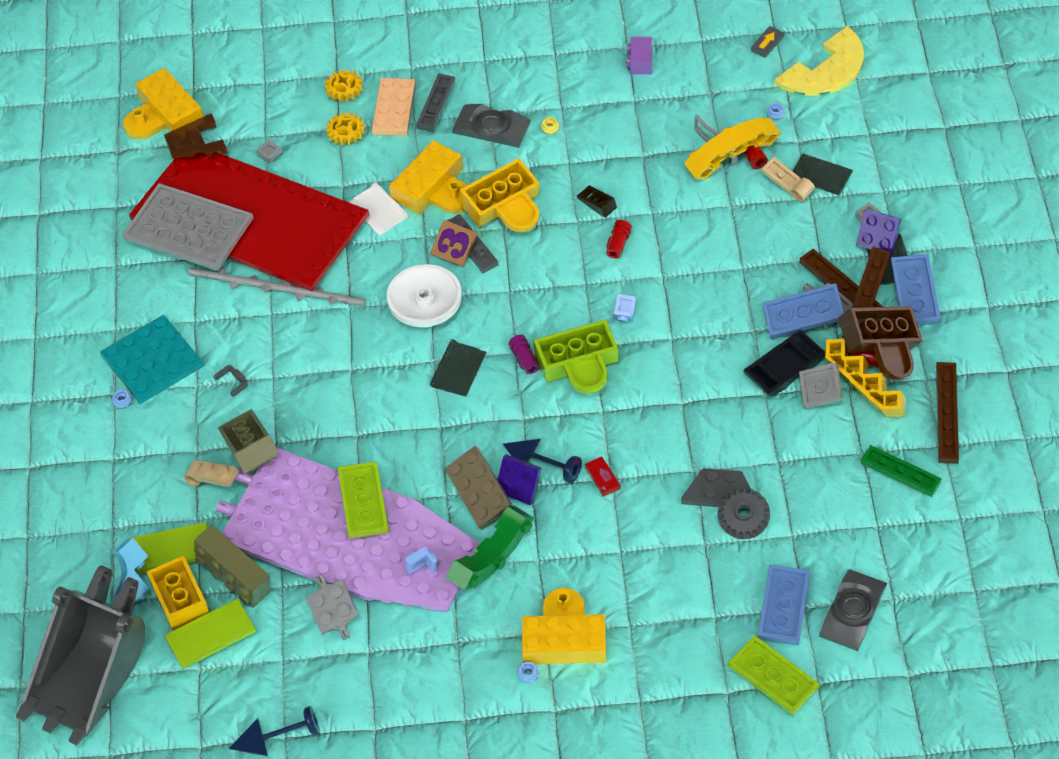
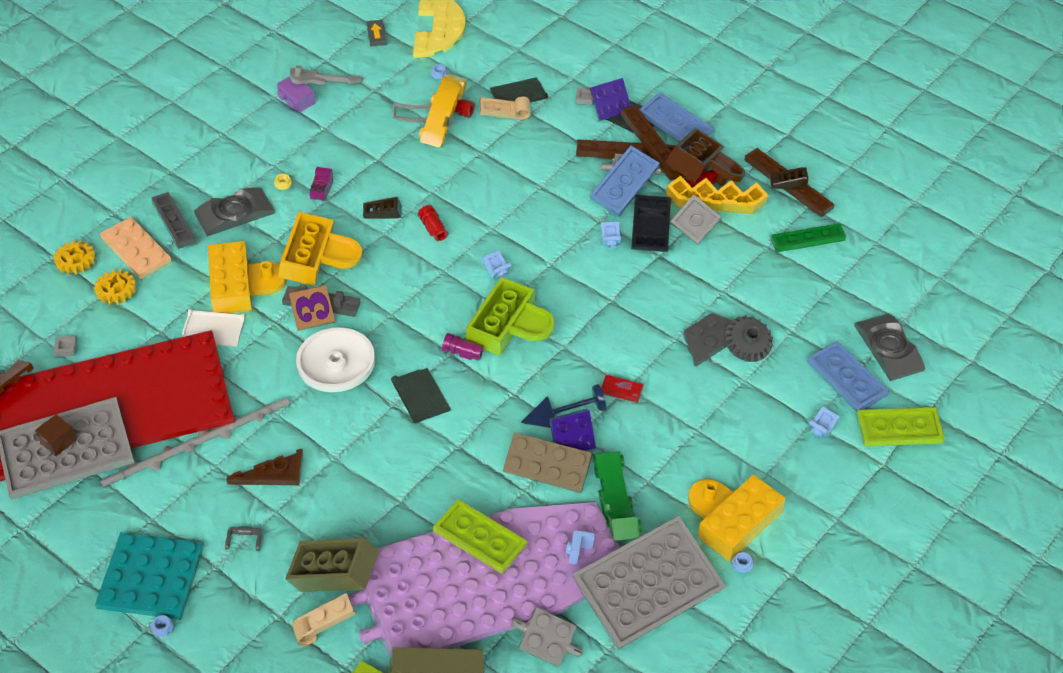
camera: 50 degrees left, 5 degrees down
none -> reddish brown piece [35,414,77,456]
none -> reddish brown wing [226,449,303,486]
none -> light grey piece [289,65,363,85]
none -> magenta leg [310,167,333,201]
none -> light grey plate [572,516,726,650]
none -> light blue bracket [600,222,621,248]
none -> dark brown slope [769,167,808,189]
none -> light blue bracket [808,406,840,438]

